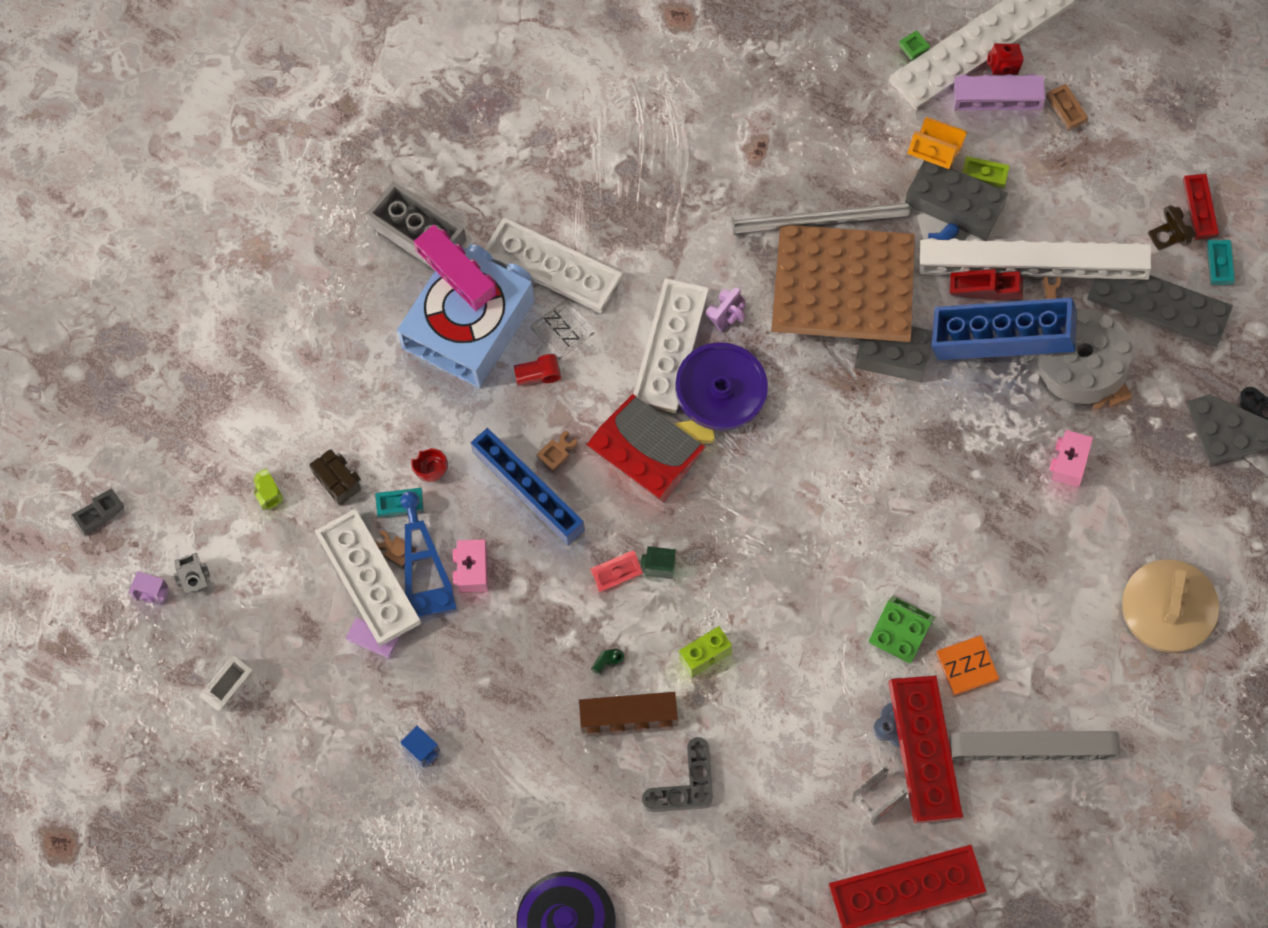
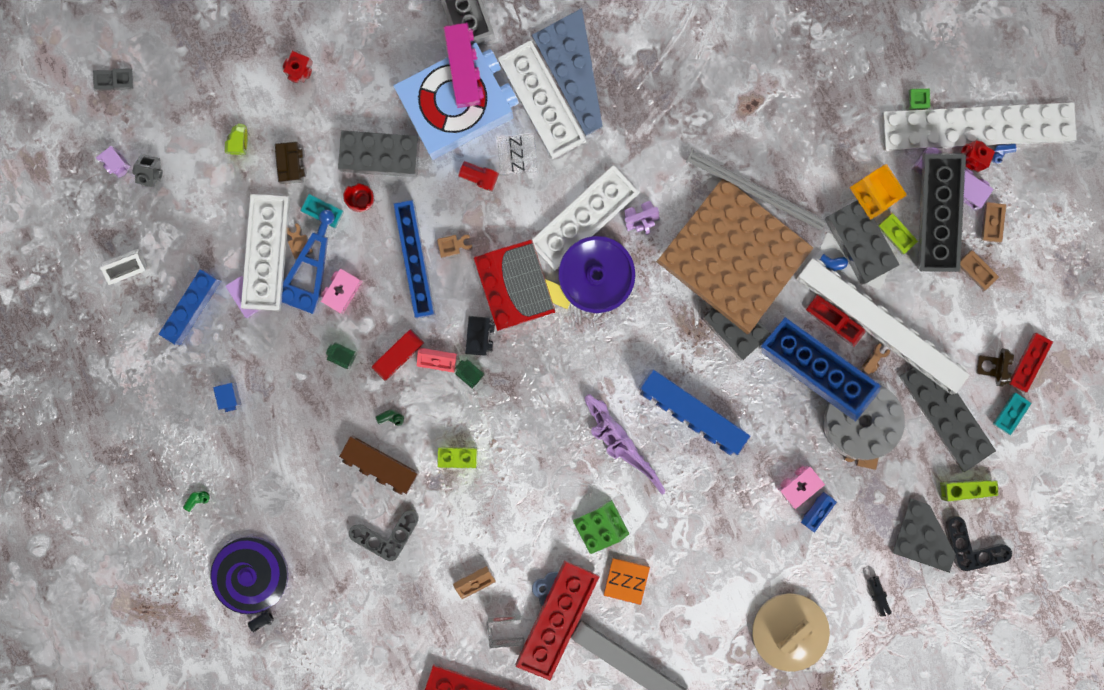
camera: 30 degrees right, 20 degrees up
none -> blue brick [158,269,221,345]
none -> green arm [183,491,210,512]
none -> red brick [283,50,313,83]
none -> clear green brick [326,342,358,369]
none -> dark grey brick [338,130,420,177]
none -> red beam [371,329,424,381]
none -> medium nougat plate [453,566,496,599]
none -> black bracket [465,316,495,356]
none -> sand blue wing [532,8,603,136]
none -> lavender animal [585,394,665,495]
none -> blue brick [638,370,750,456]
none -> blue plate [800,492,837,533]
none -> black pin [867,576,892,617]
none -> dark grey brick [917,153,966,272]
none -> lime leg [940,480,999,501]
none -> medium nougat plate [960,250,999,291]
none -> blue arm [992,144,1016,164]

